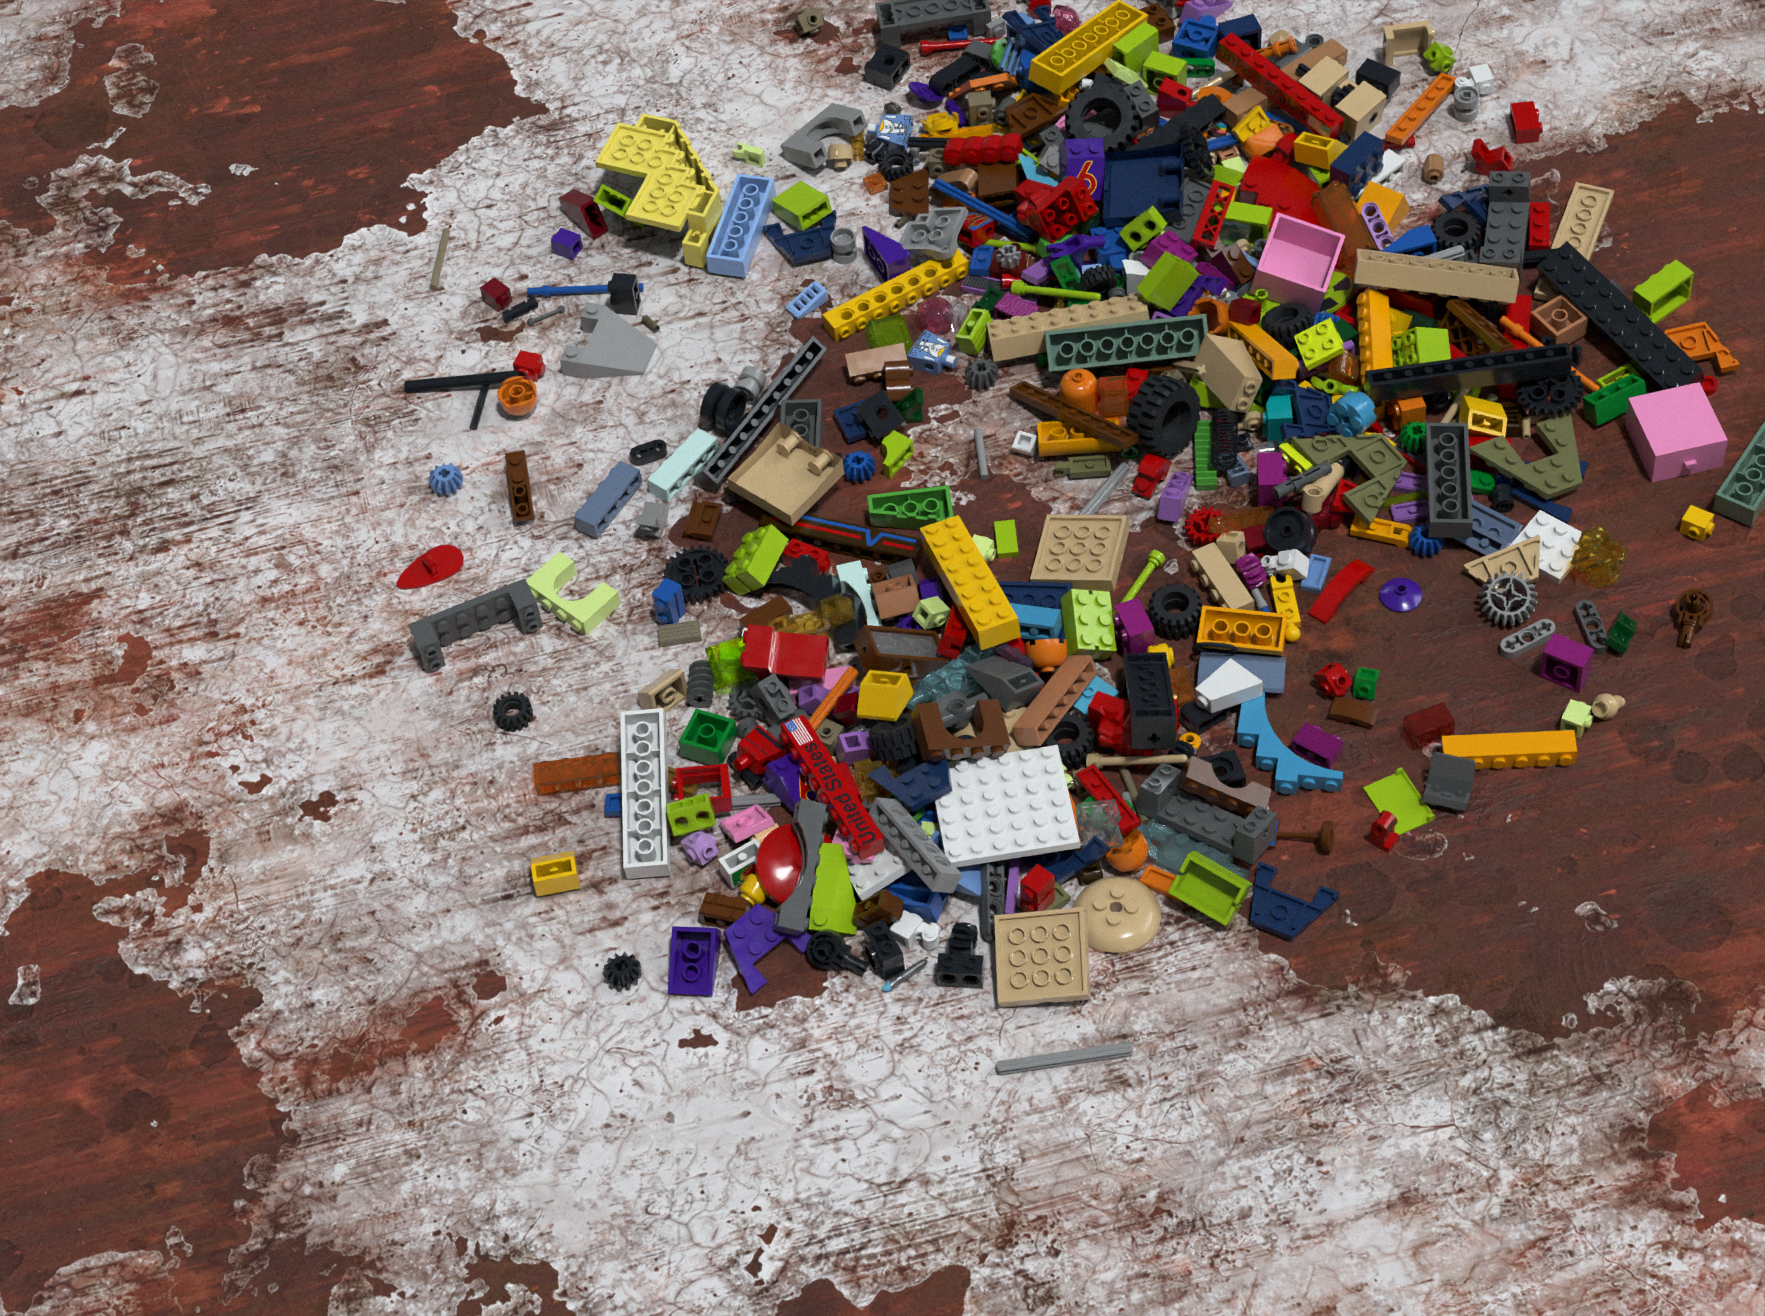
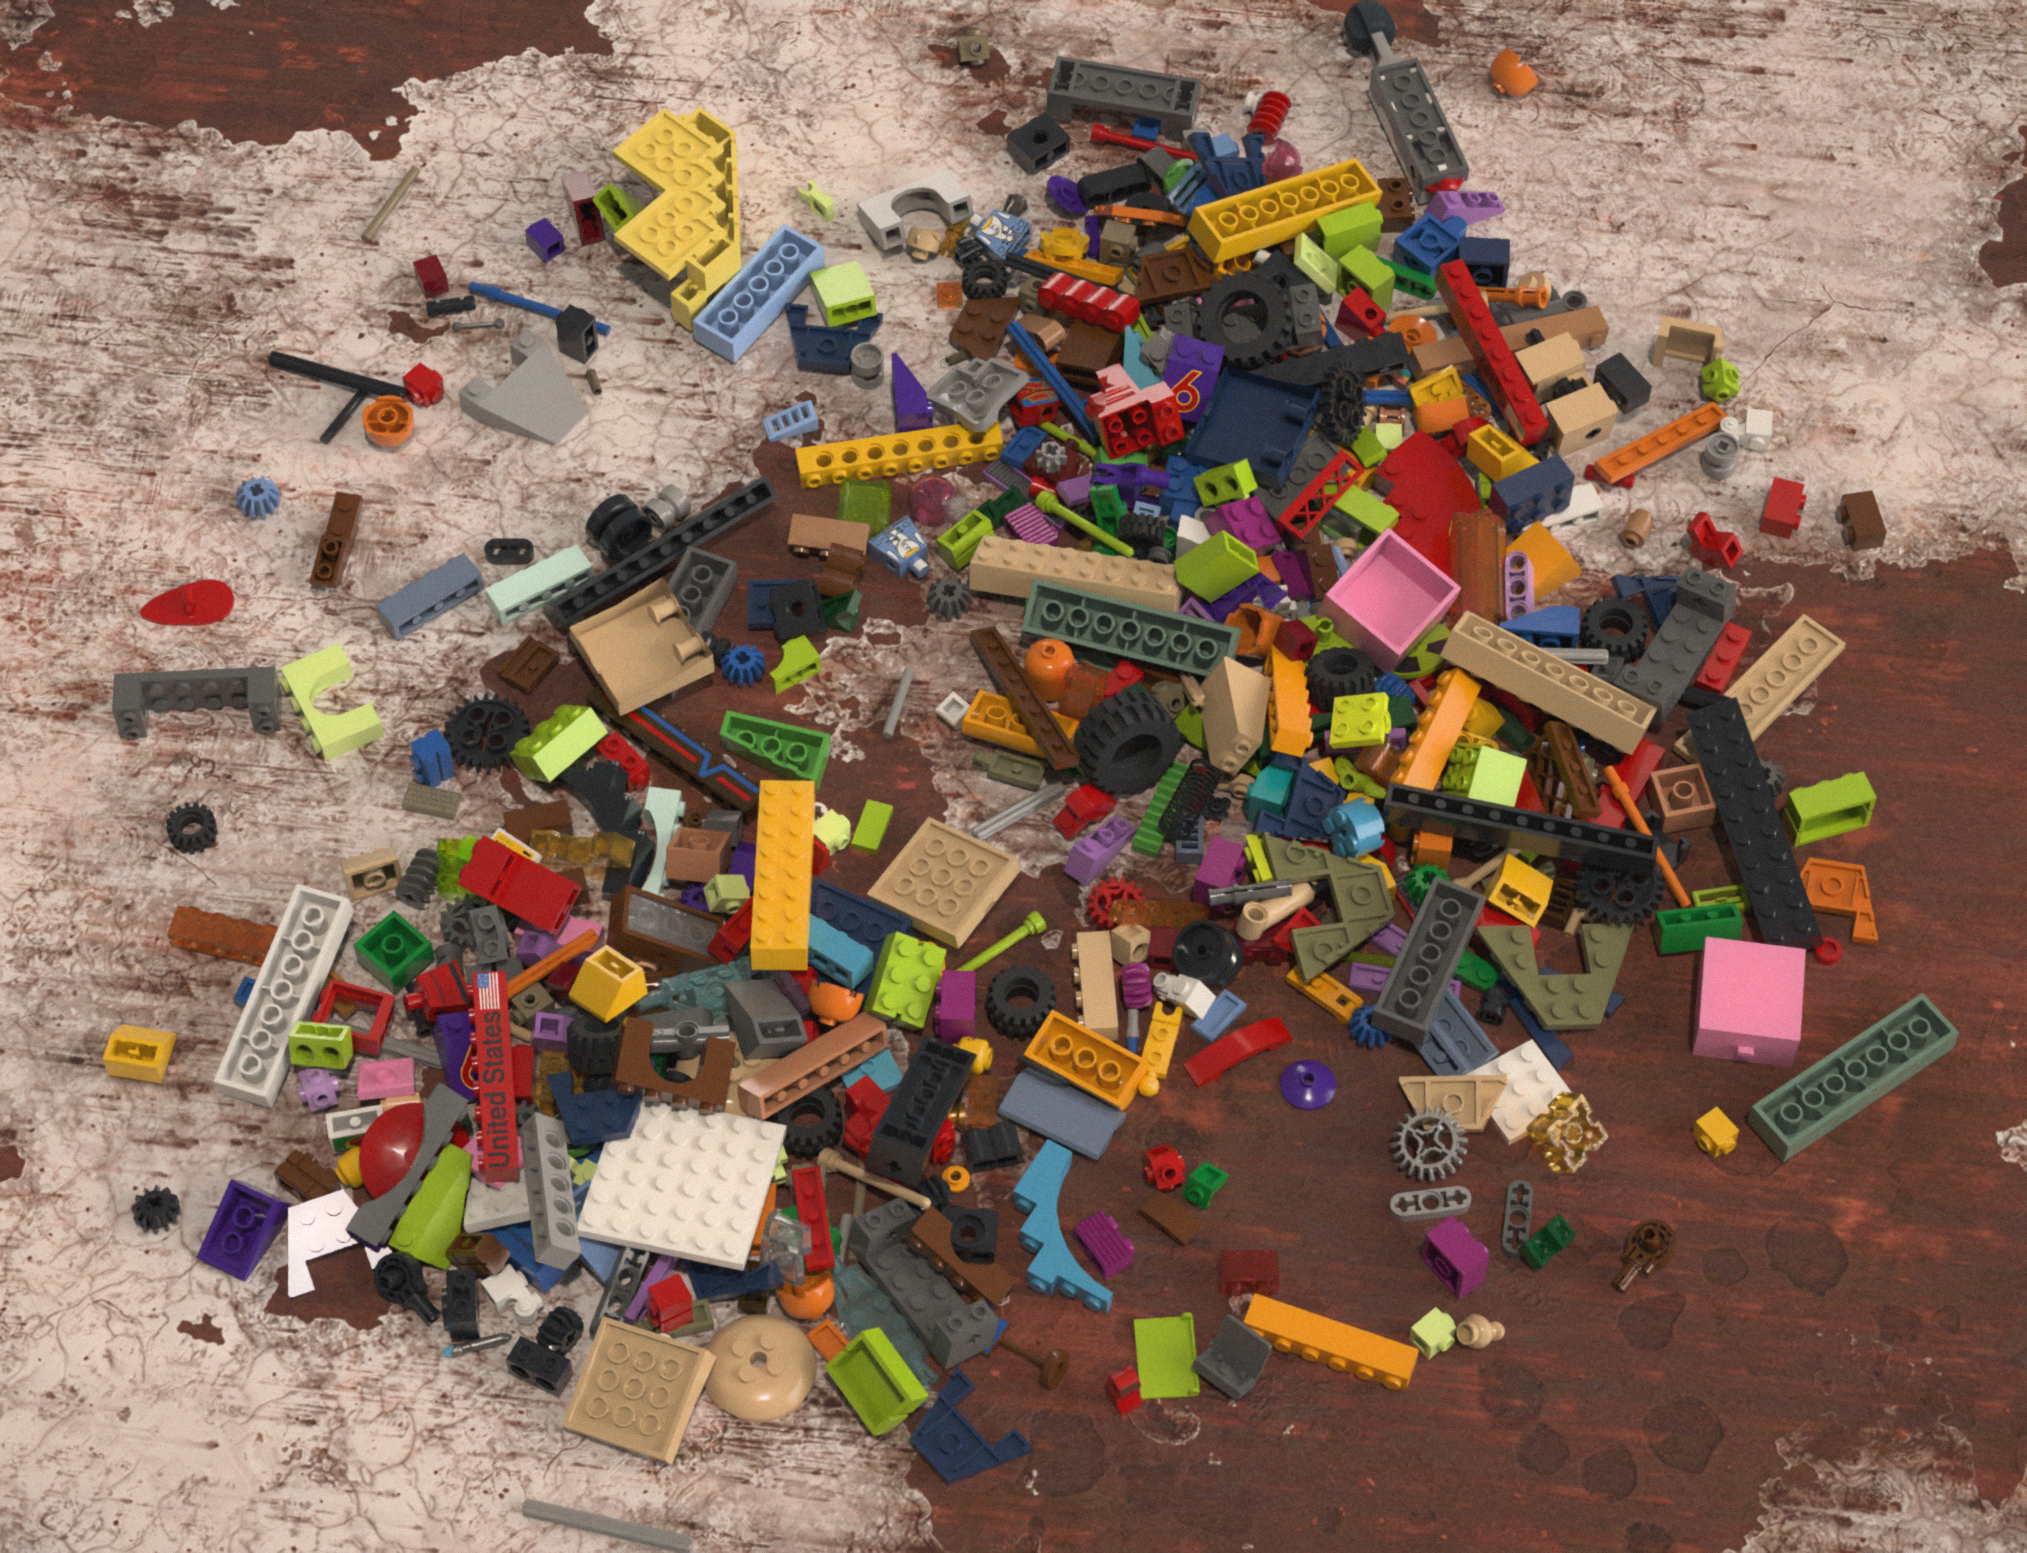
camera: 15 degrees right, 5 degrees up
light grey brick [635,501,669,537] -> none
white slope [1195,658,1263,713] -> none
none -> reddish brown brick [1836,490,1887,551]

